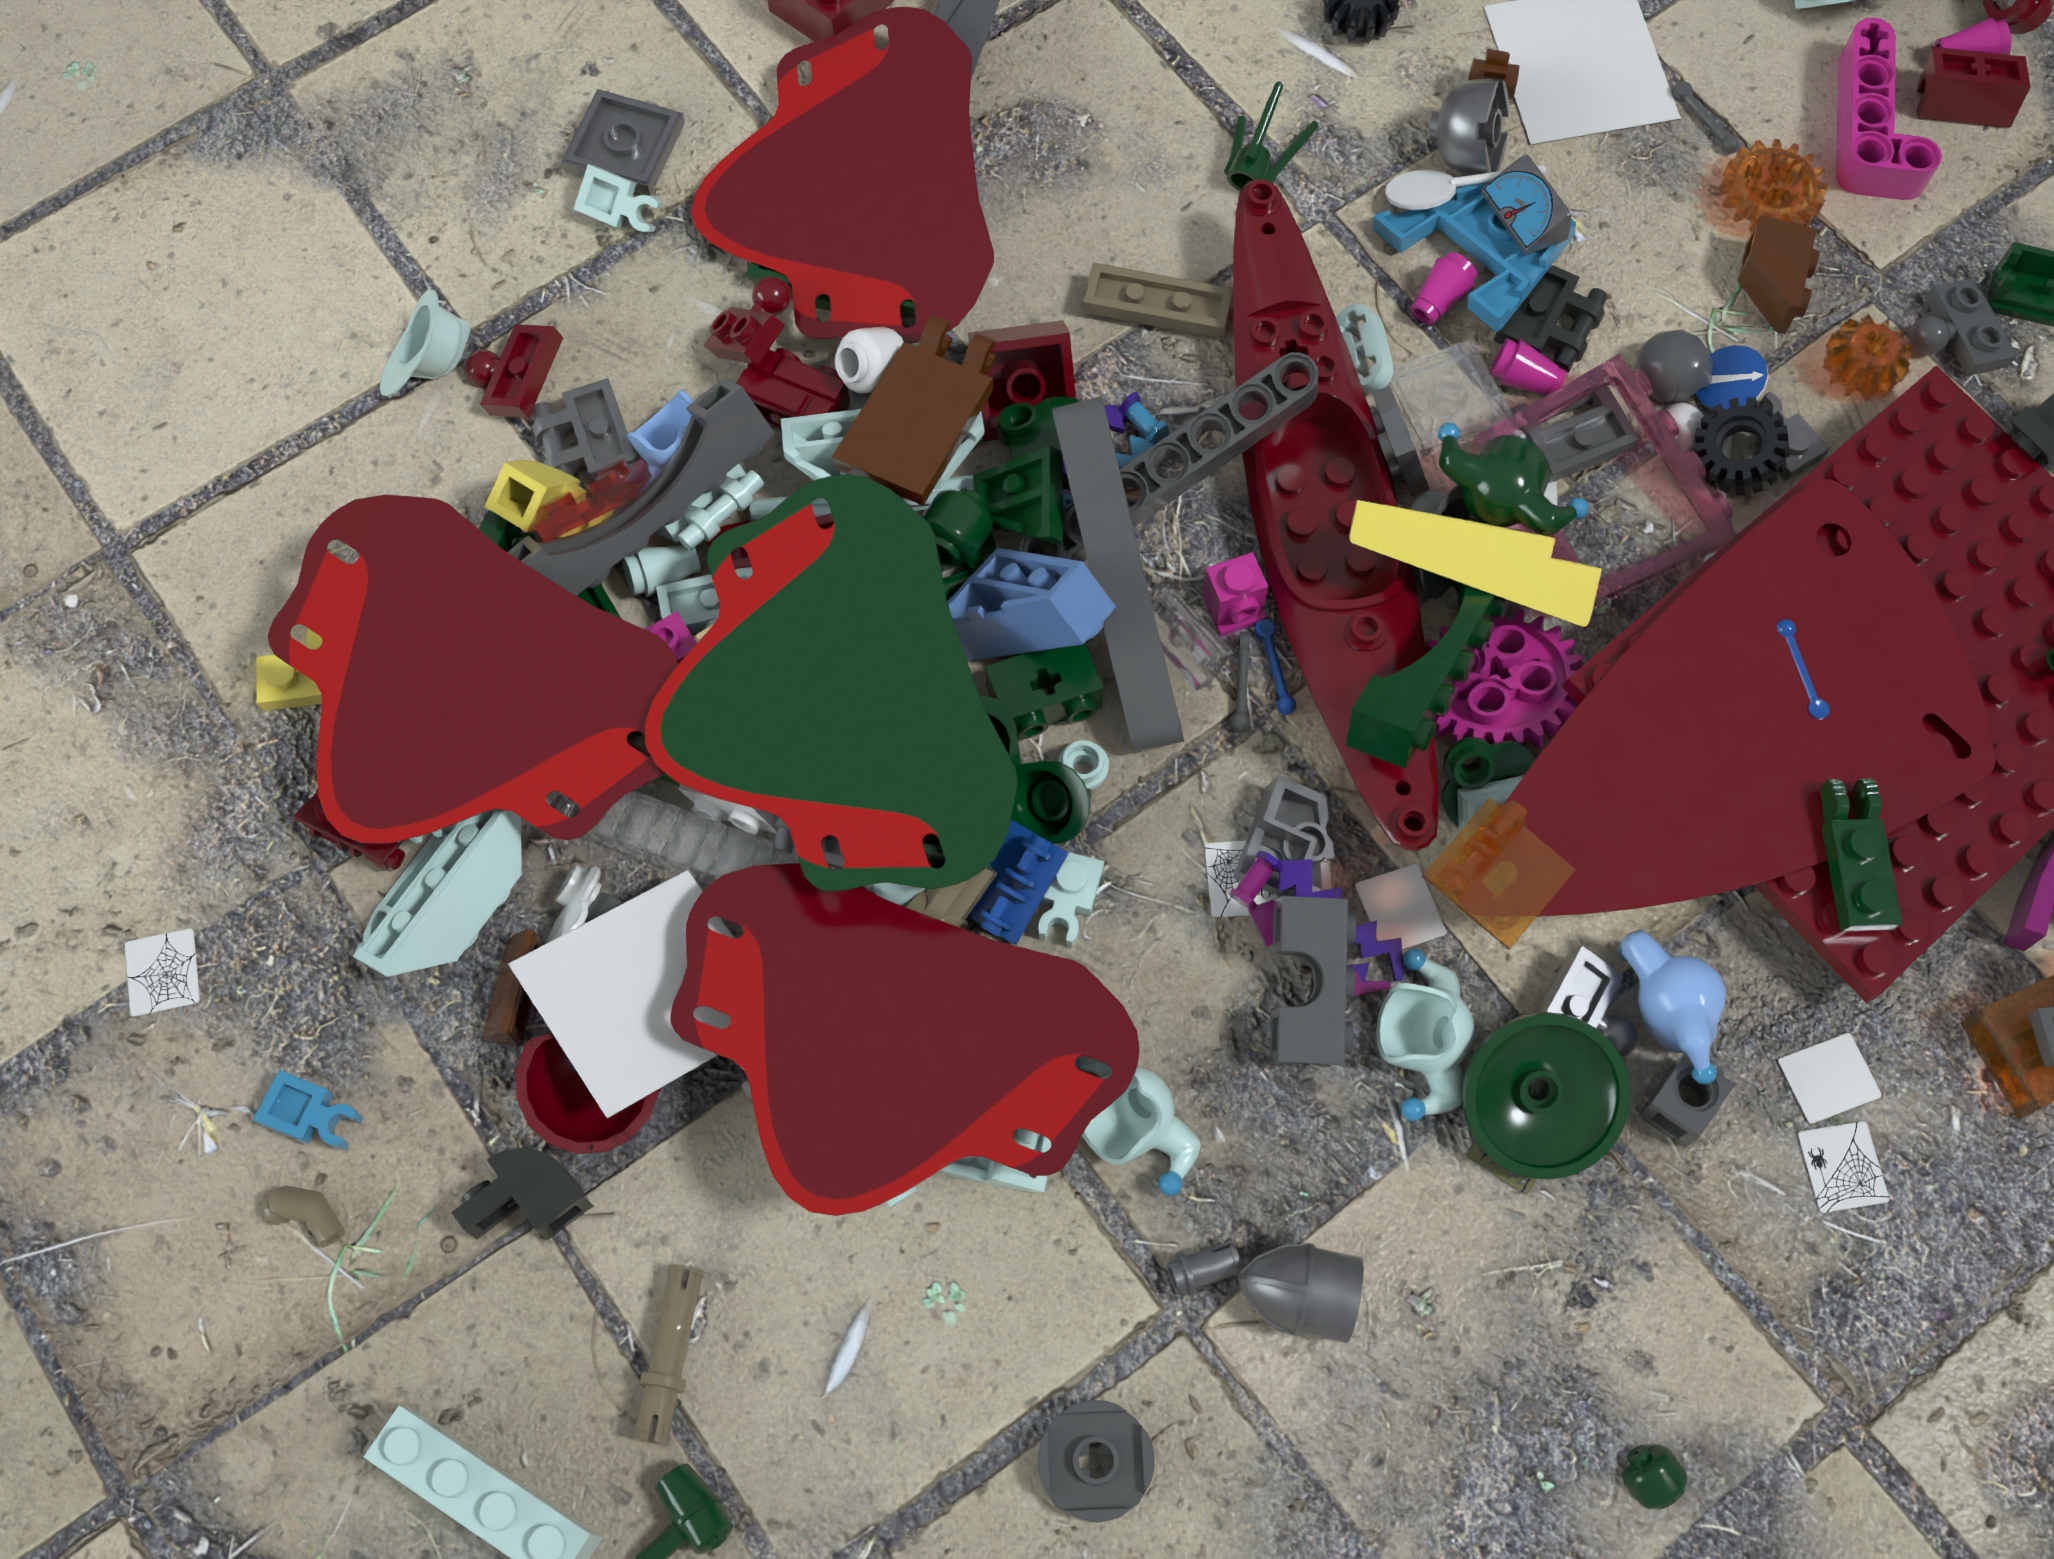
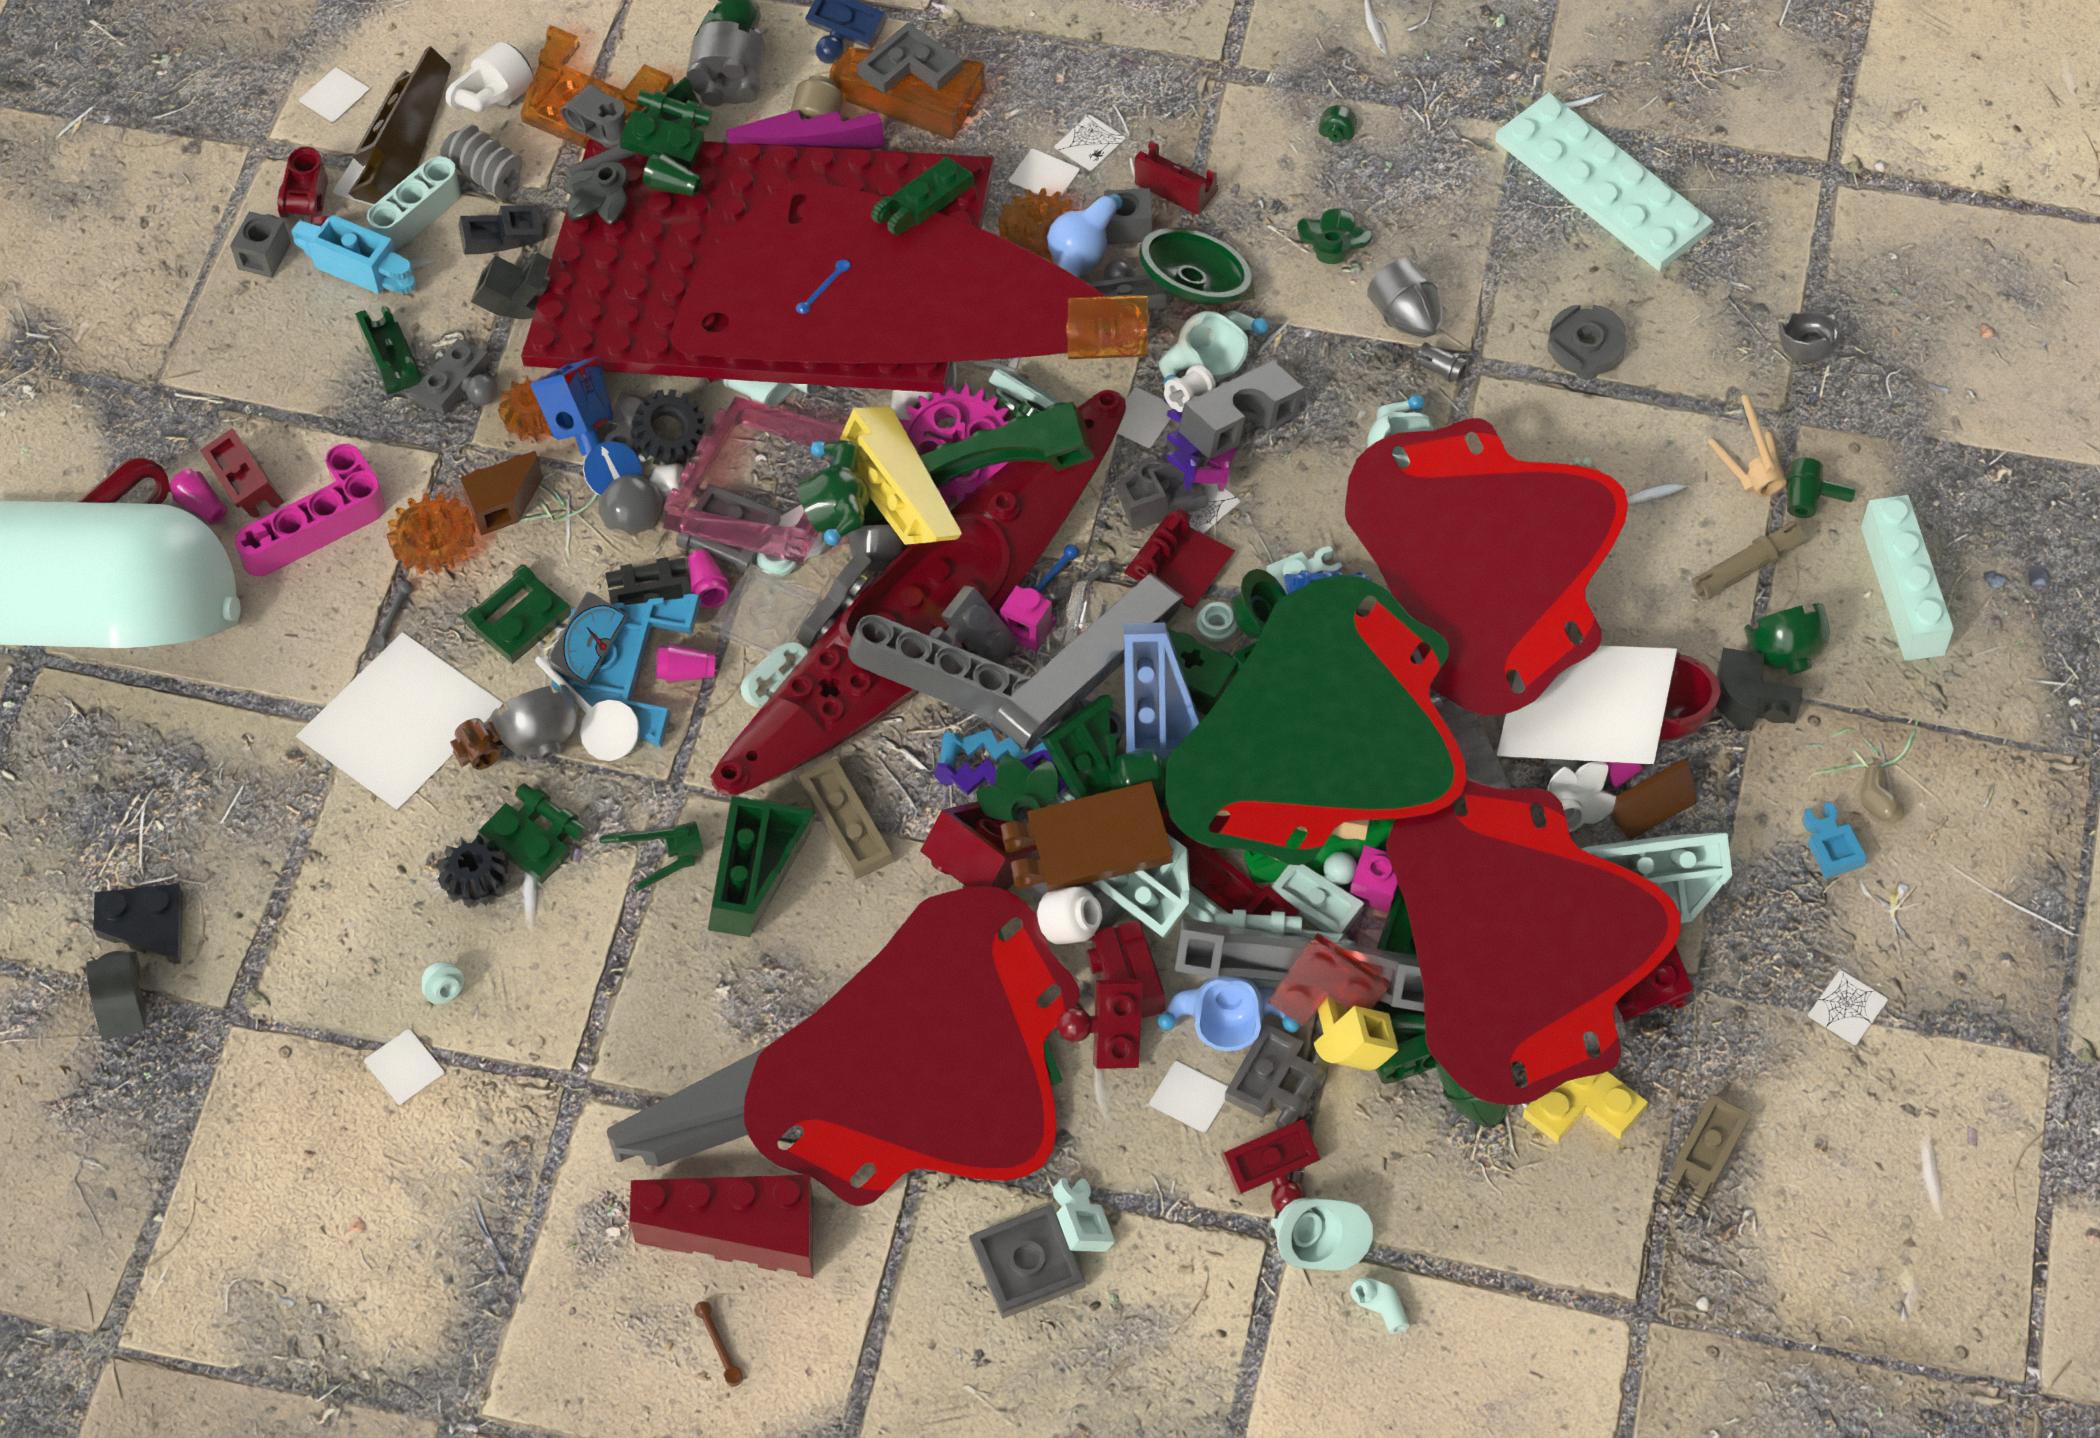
camera: 130 degrees left, 10 degrees down
none -> dark green plate [461,564,571,664]
none -> dark green plate [478,783,588,884]
none -> blue torso [530,357,613,456]
none -> dark green wedge [708,796,815,937]
none -> flat silver plate [929,585,1019,665]
none -> clear orange gear [998,188,1079,263]
none -> dark red hinge [1124,509,1235,609]
none -> dark red hinge [1135,141,1218,215]
none -> white sticker [1149,1061,1228,1133]
none -> white bush [1164,364,1216,412]
none -> dark green plate [1297,208,1373,264]
none -> light aqua arm [1350,1278,1410,1334]
none -> dark tan hinge [1660,1094,1752,1217]
none -> tan plant [1708,394,1786,497]
none -> dark green cylinder [1744,603,1830,675]

